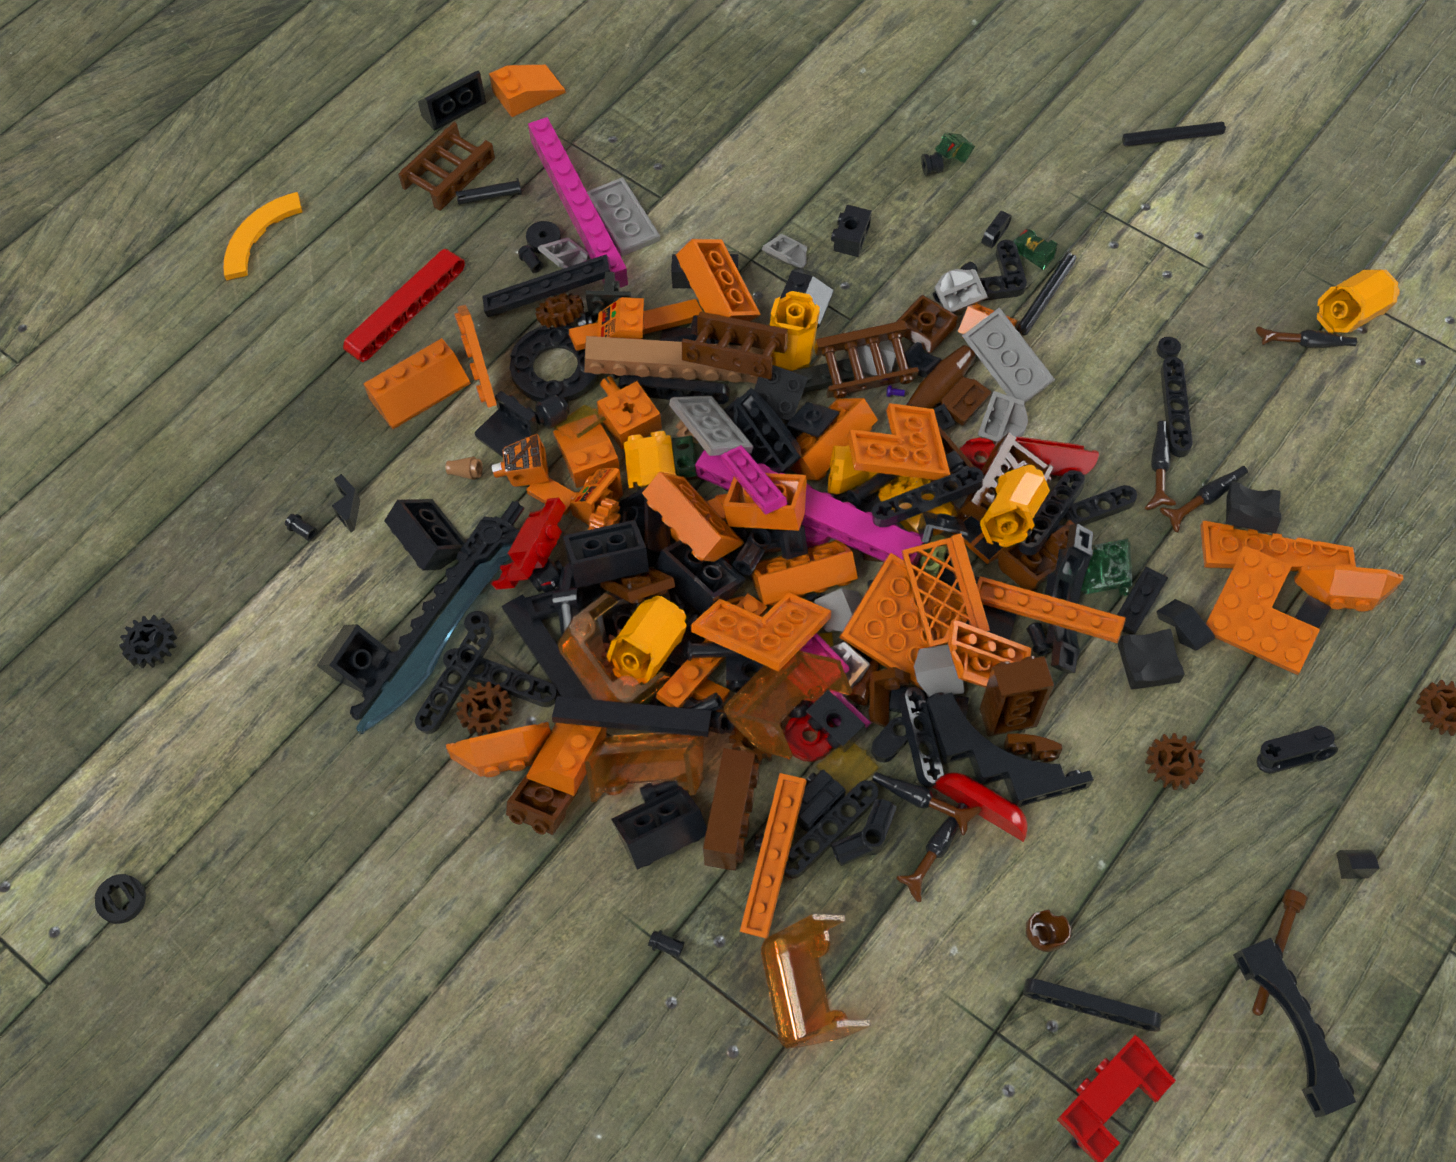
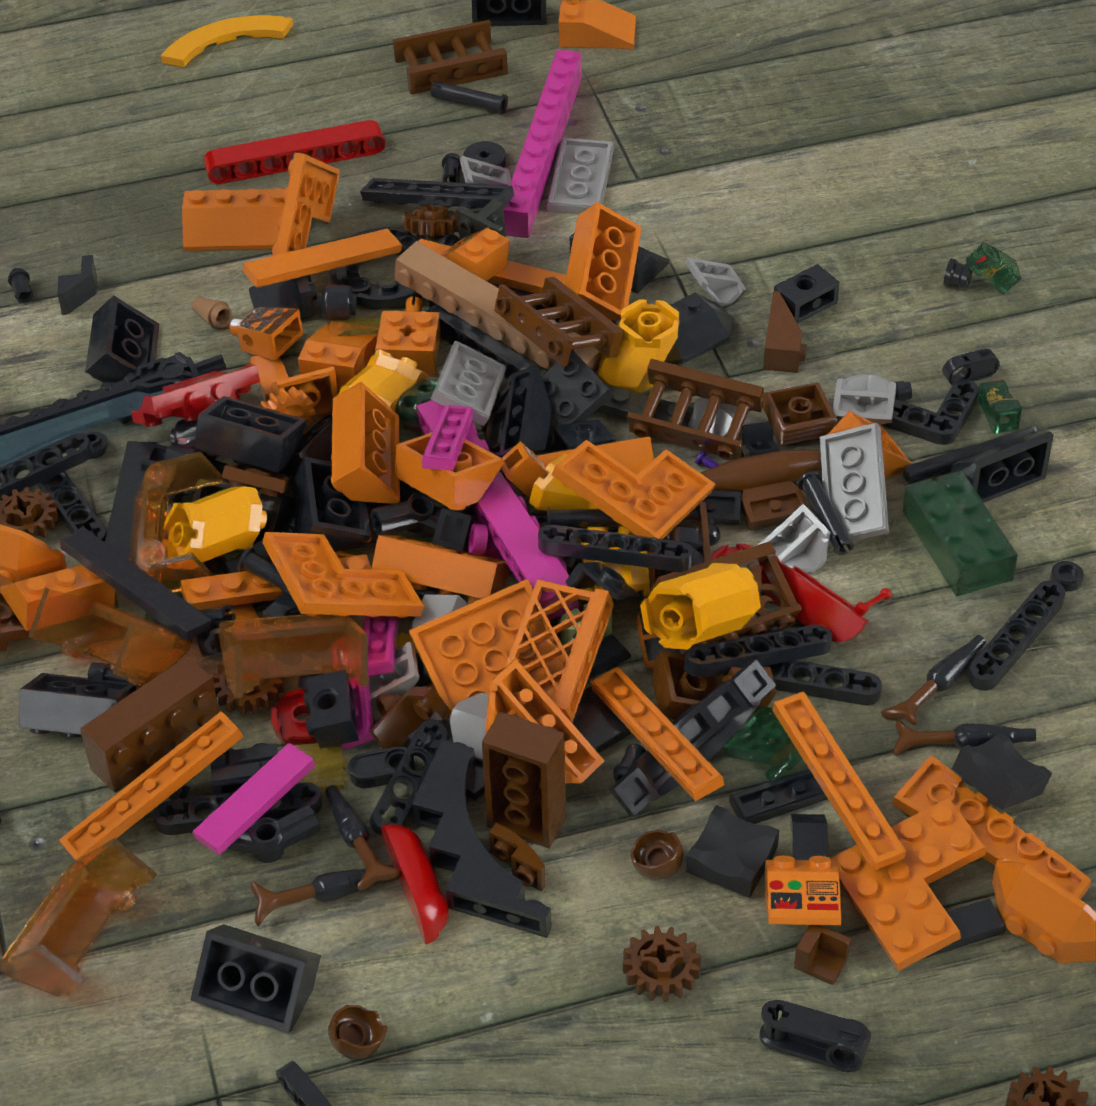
camera: 35 degrees right, 15 degrees down
none -> black slope [190,924,321,1033]
none -> dark pink tile [193,743,315,855]
none -> orange tile [242,228,402,288]
none -> dark pink tile [468,523,488,556]
none -> orange brick [501,441,549,498]
none -> reddish brown hair [630,830,684,880]
none -> reddish brown slope [763,291,807,373]
none -> orange slope [765,855,841,925]
none -> orange plate [772,691,906,871]
none -> reddish brown panel [794,925,851,985]
none -> black pin [797,471,854,555]
none -> red hinge [855,588,892,615]
none -> clear green piece [902,470,1018,597]
none -> black slope [949,431,1054,509]

